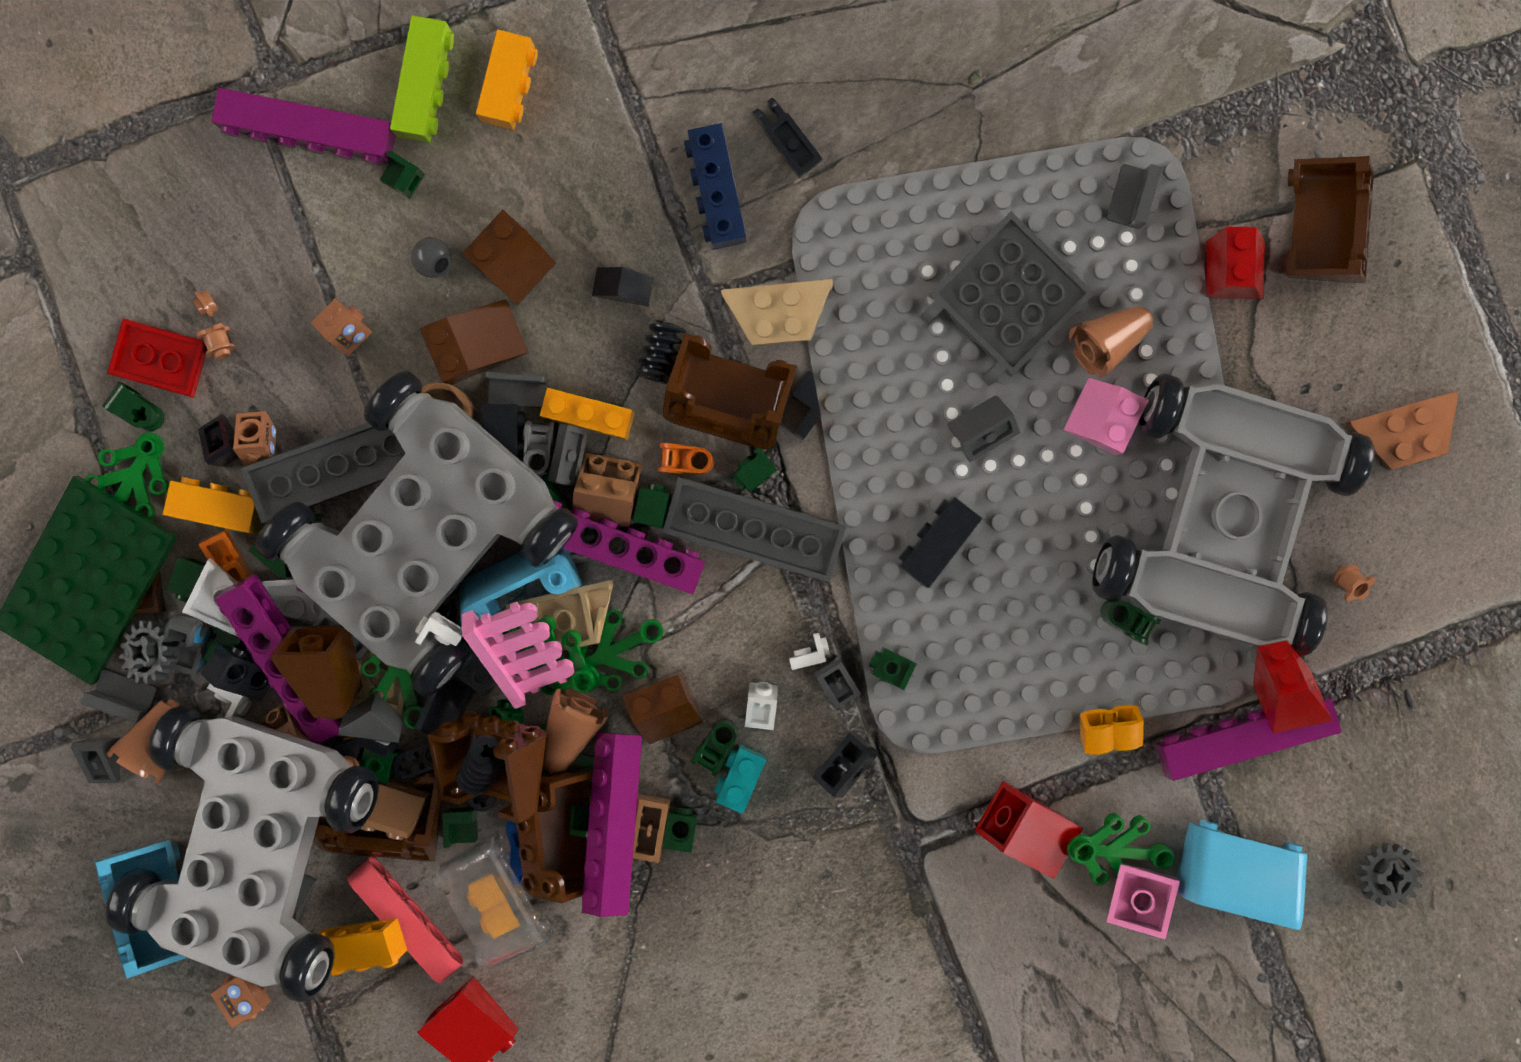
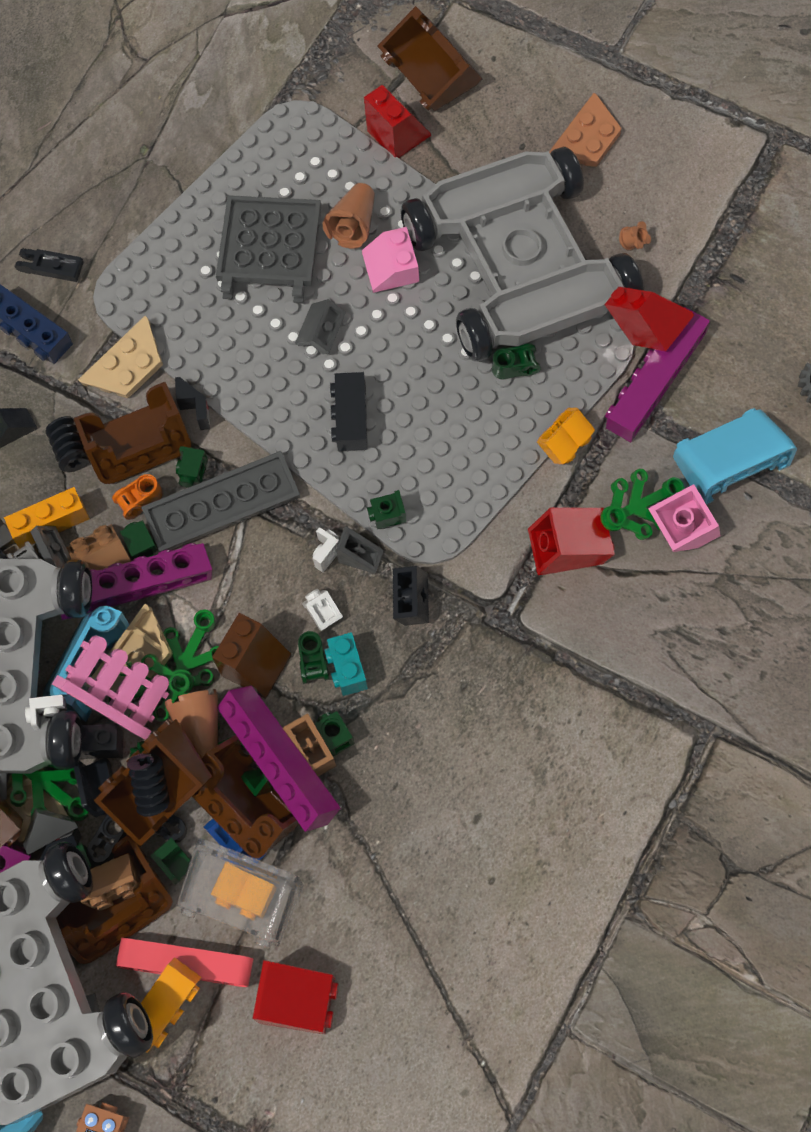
camera: 30 degrees left, 20 degrees down
dark grey panel [1106,164,1162,230] -> none

